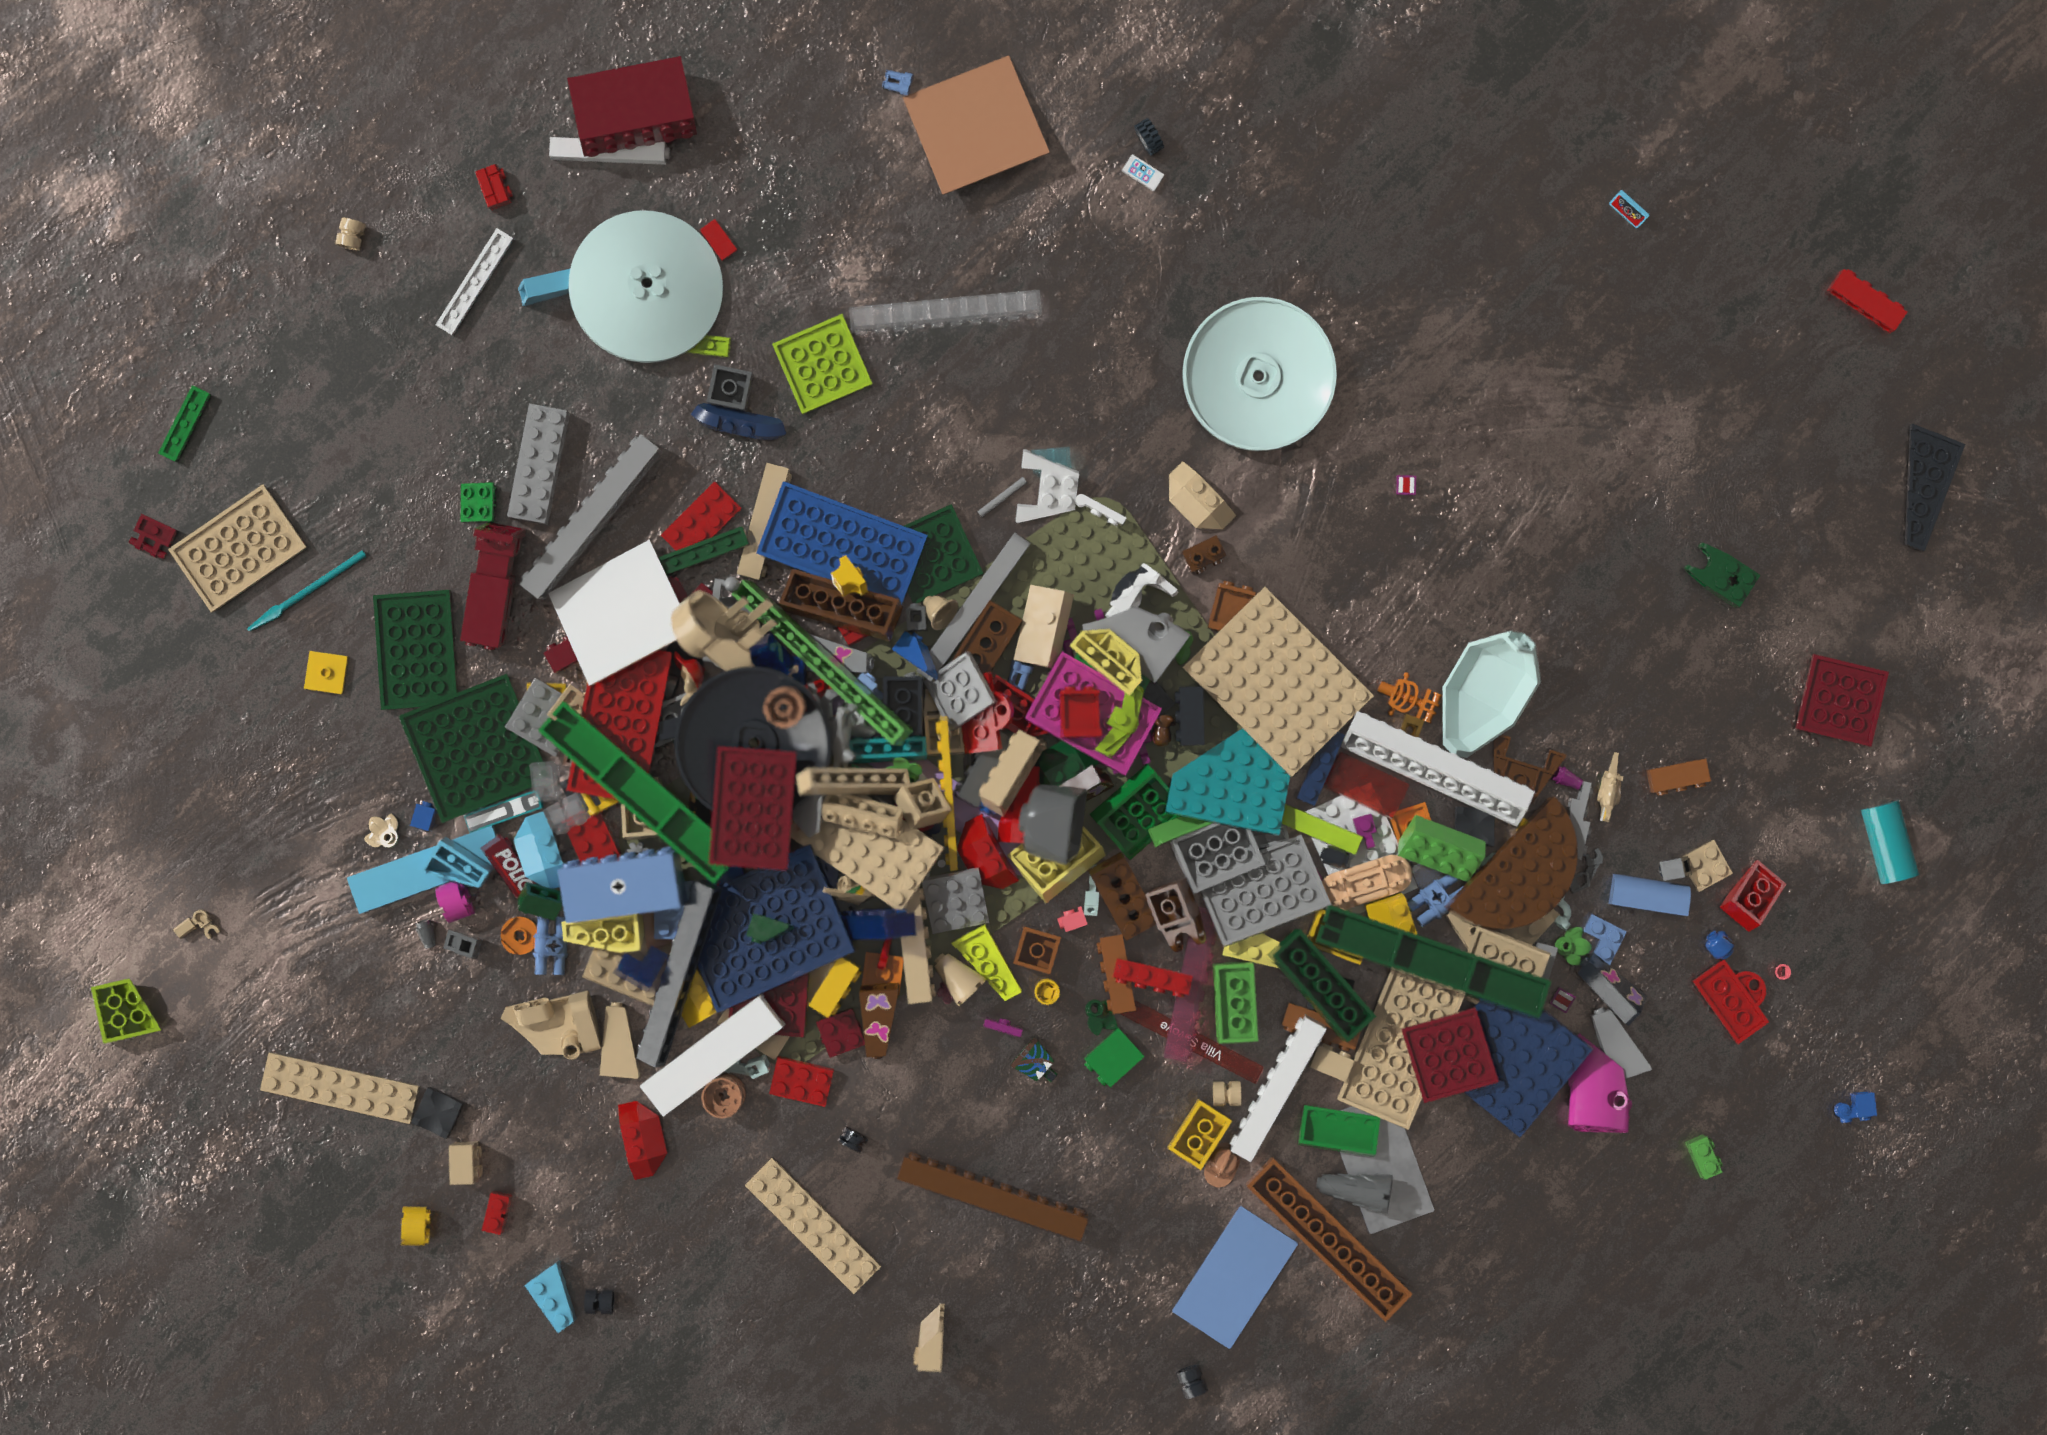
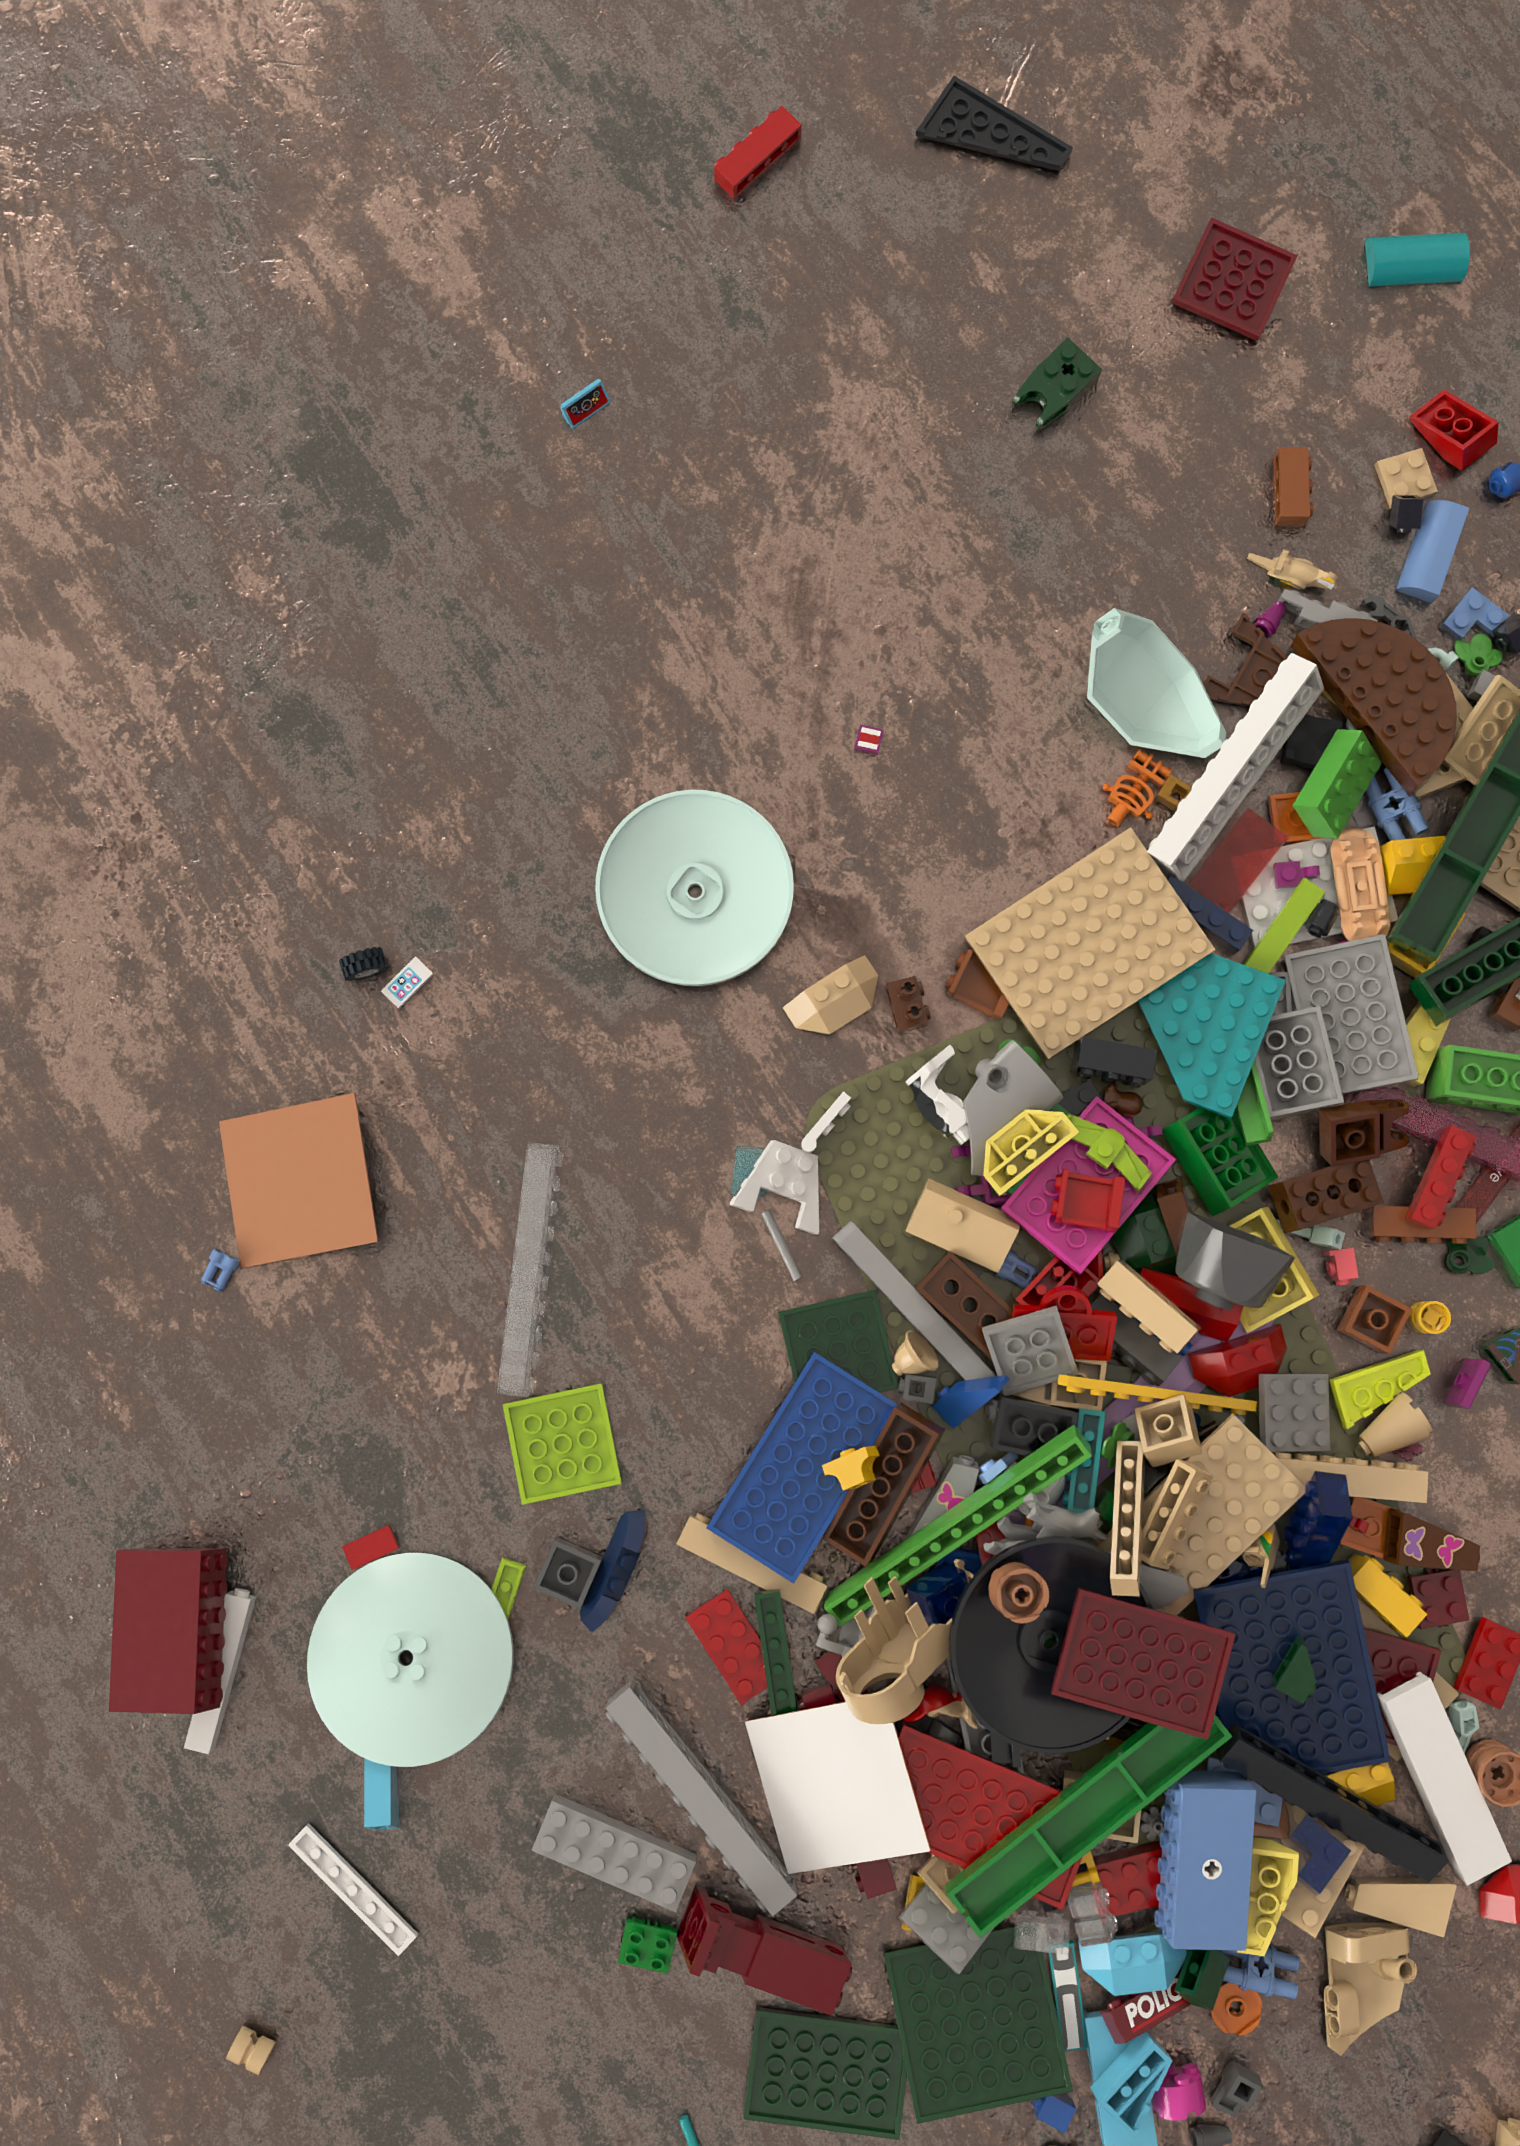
camera: 85 degrees left, 5 degrees down
red brick [475,164,513,210] -> none

